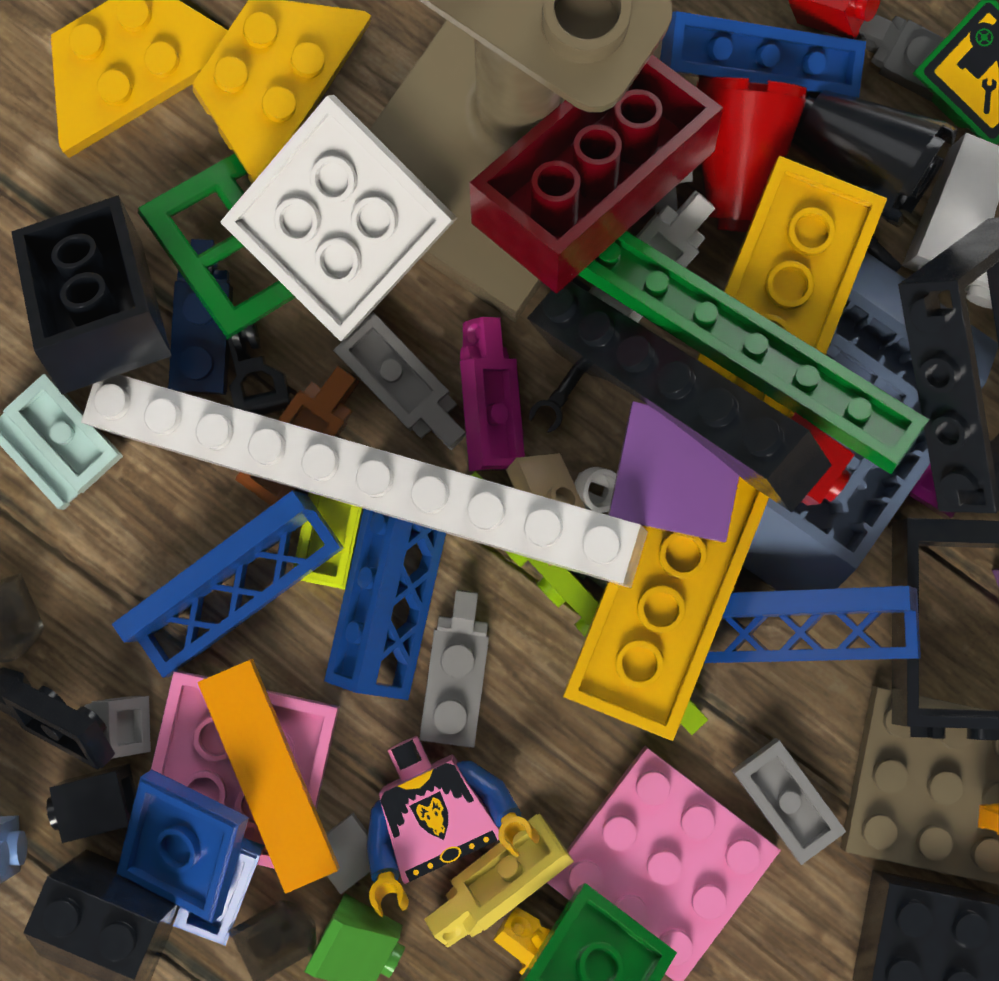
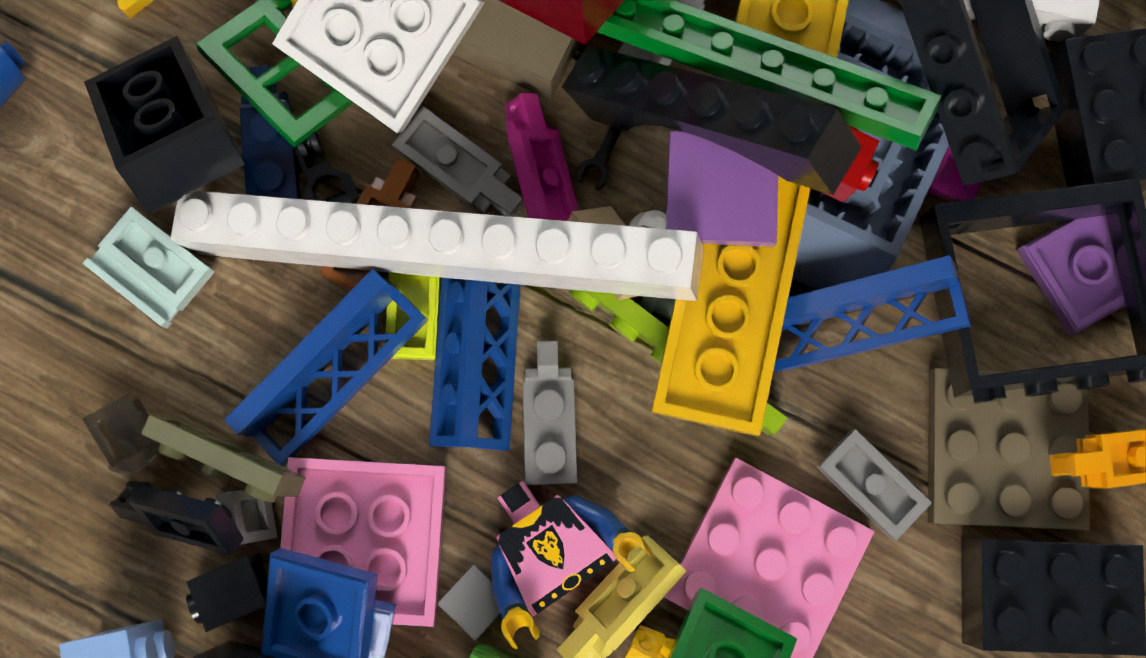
camera: 10 degrees left, 5 degrees down
light orange tile [197,659,340,894] -> none
none -> olive plate [141,414,306,502]

